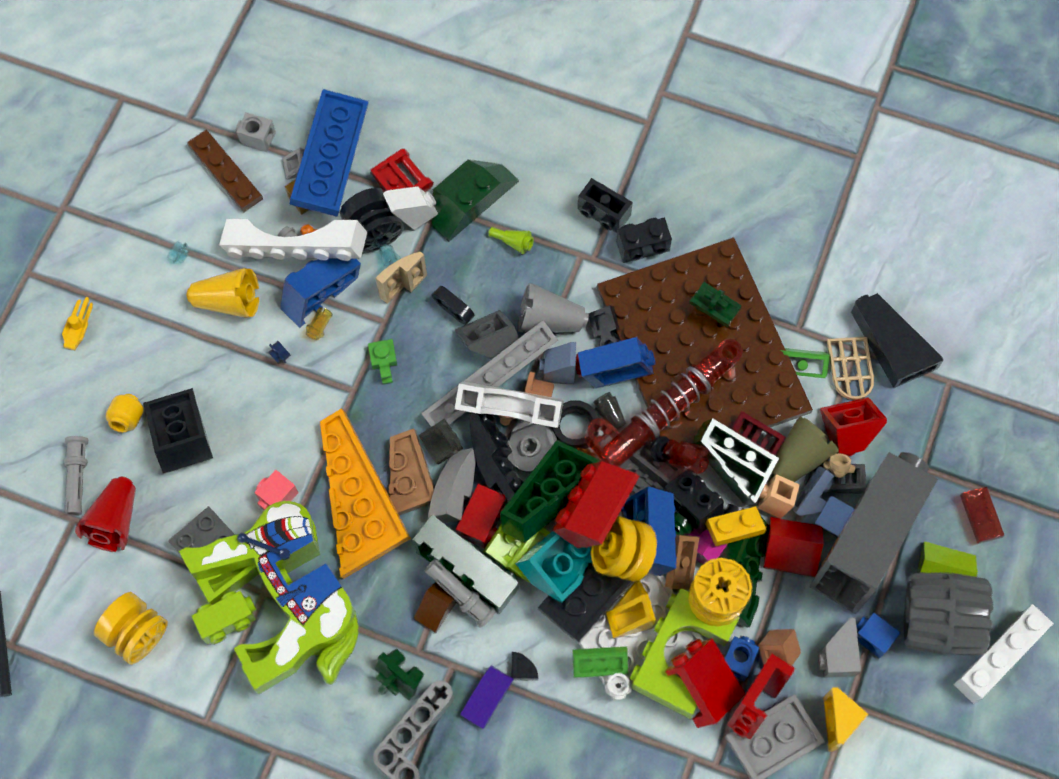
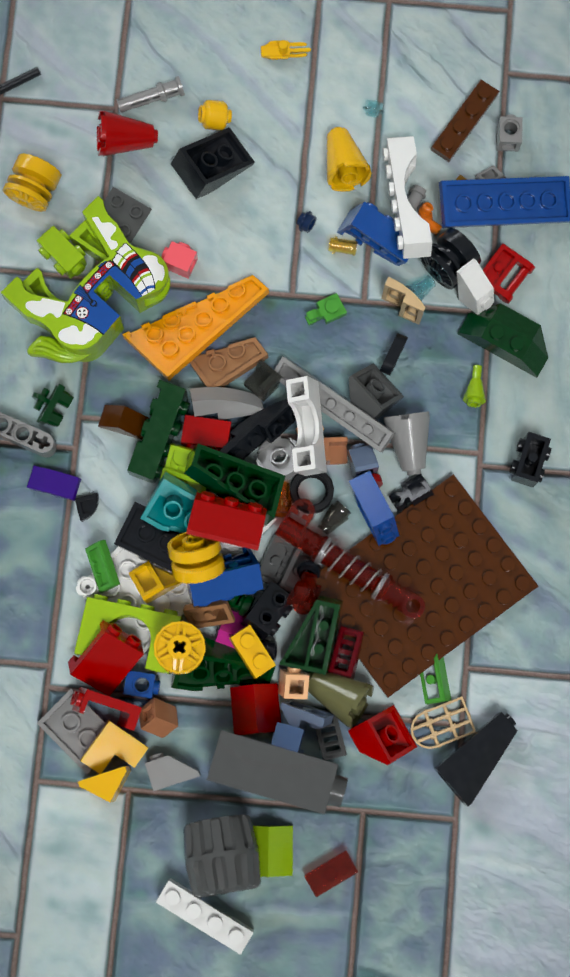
camera: 70 degrees right, 10 degrees up
dark blue hinge [237,533,291,560] -> none
light grey pin [424,559,496,628] -> none
black brick [616,217,672,263] -> none
dark green hips [689,282,742,327] -> none
tan plate [823,453,855,478] -> none
blue brick [856,613,900,659] -> none
none -> yellow tile [80,720,148,774]

